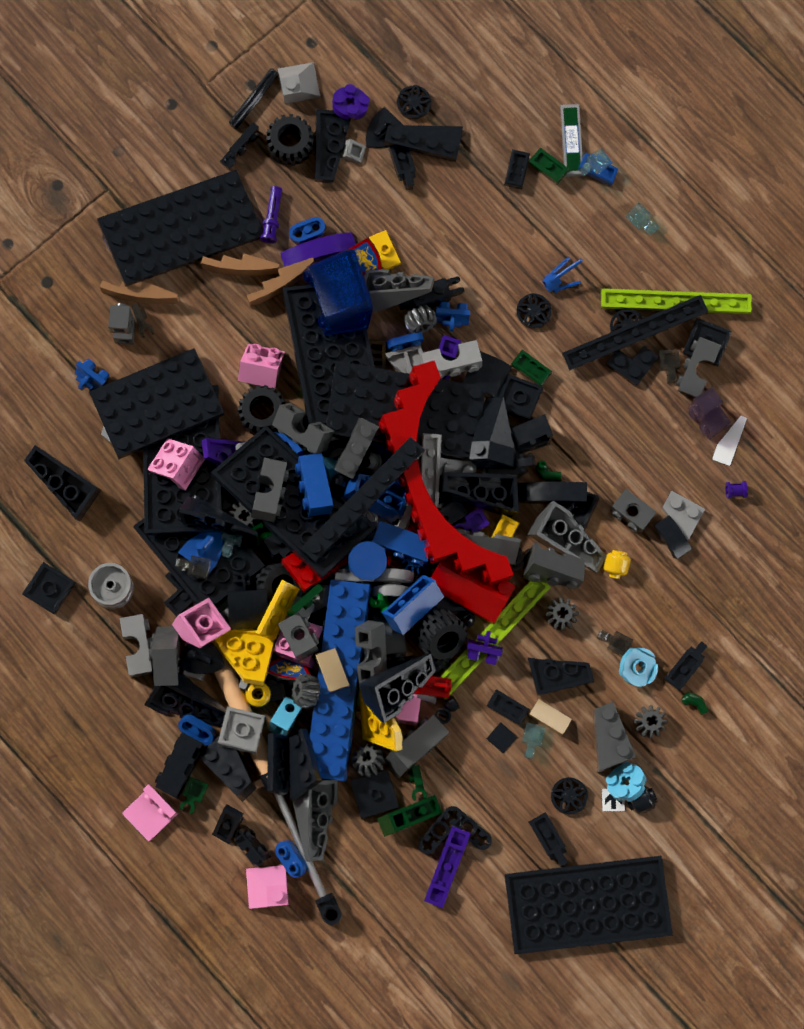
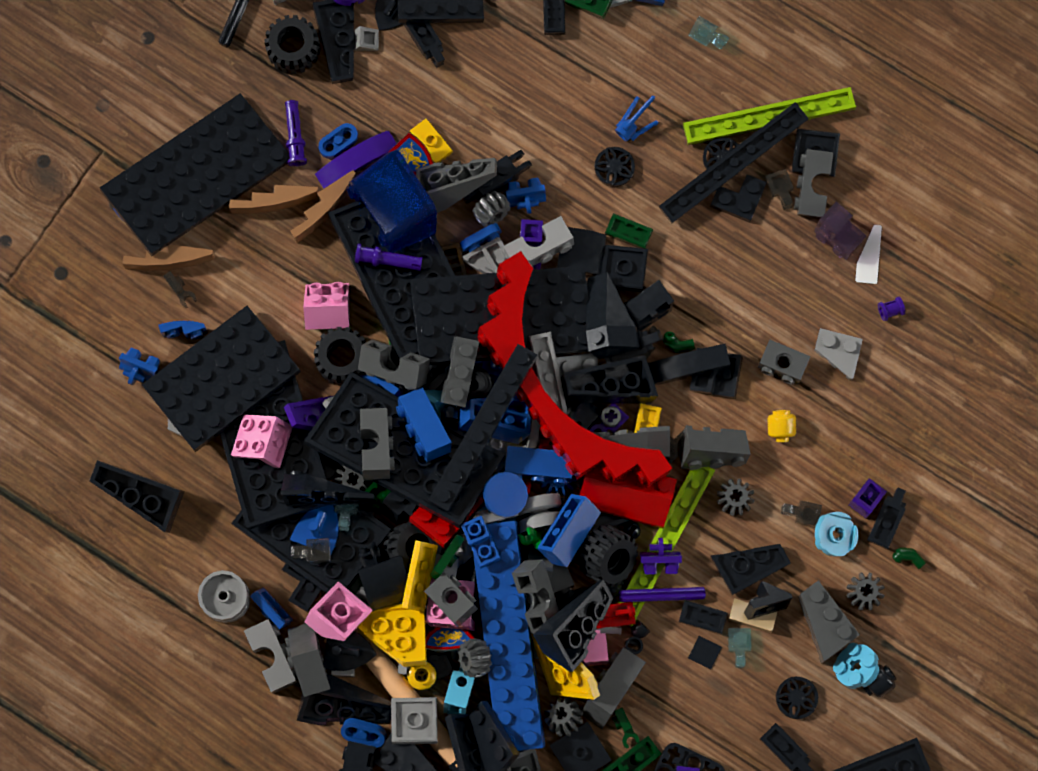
camera: 10 degrees left, 0 degrees up
black plate [22,562,76,615] -> none
dark grey arch [108,303,136,345] -> none
black hinge [220,123,259,170] -> none
tan slope [315,648,349,692] -> none
dark grey wedge [527,501,606,573] -> none
white sticker [602,789,625,811] -> none
black slope [653,515,692,559] -> none
none -> blue slope [158,321,208,340]
none -> blue plate [250,588,293,629]
none -> dark purple pin [355,243,423,271]
none -> blue slope [461,515,502,569]
none -> dark grey bush [601,406,621,428]
none -> dark purple axle [619,587,706,602]
none -> black slope [744,581,793,620]
none -> dark purple slope [848,478,887,519]

